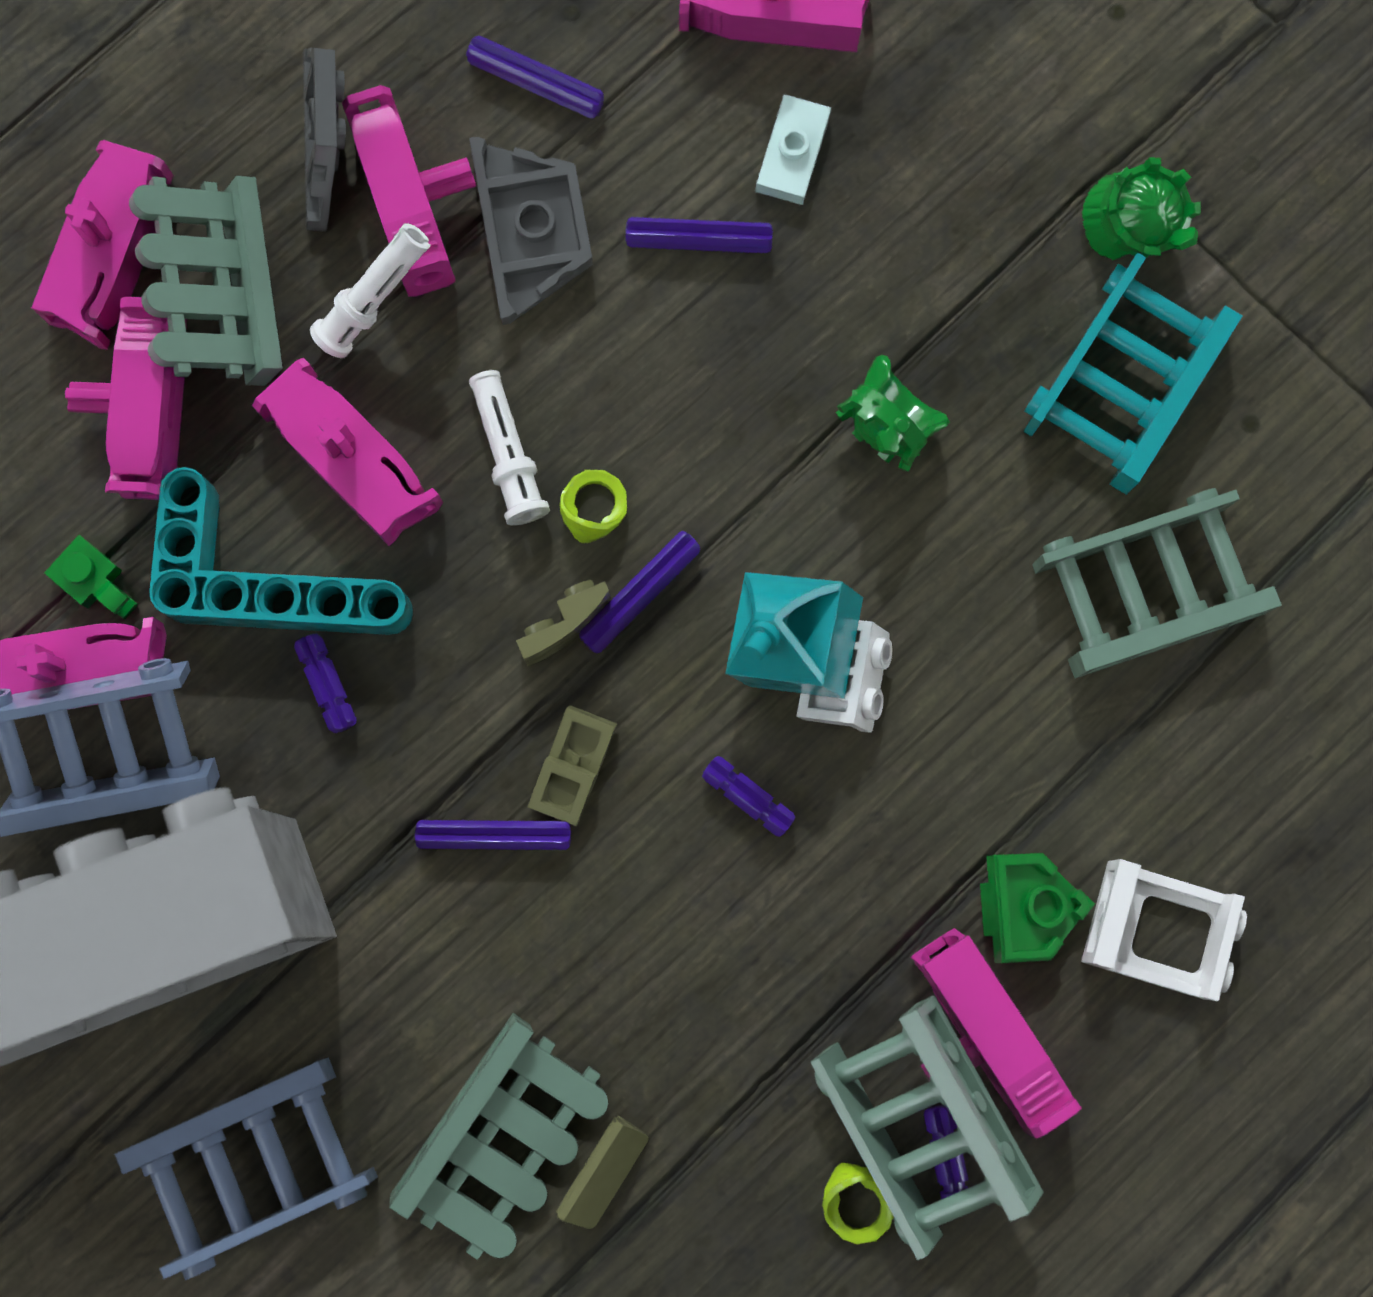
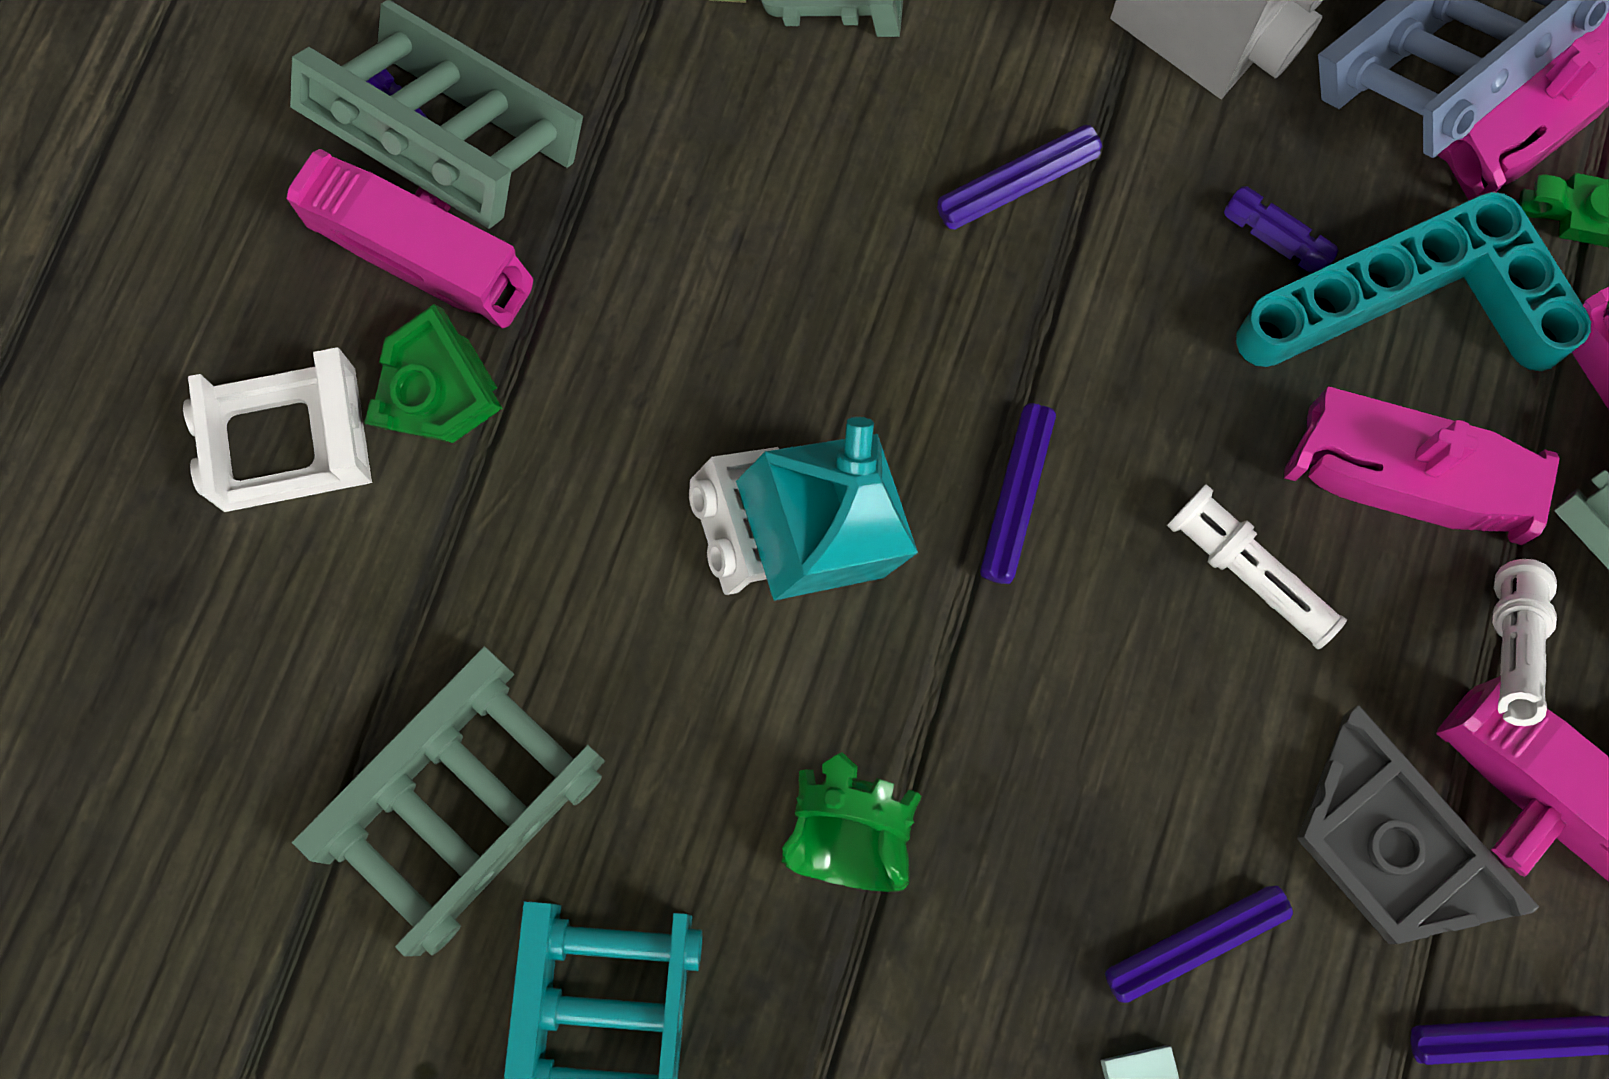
camera: 155 degrees right, 5 degrees down
olive slope [516,580,611,667] -> none
olive slope [528,705,617,826] -> none
lime piece [560,470,627,543] -> none
dark purple axle [702,756,795,837] -> none
lime piece [822,1163,894,1244] -> none

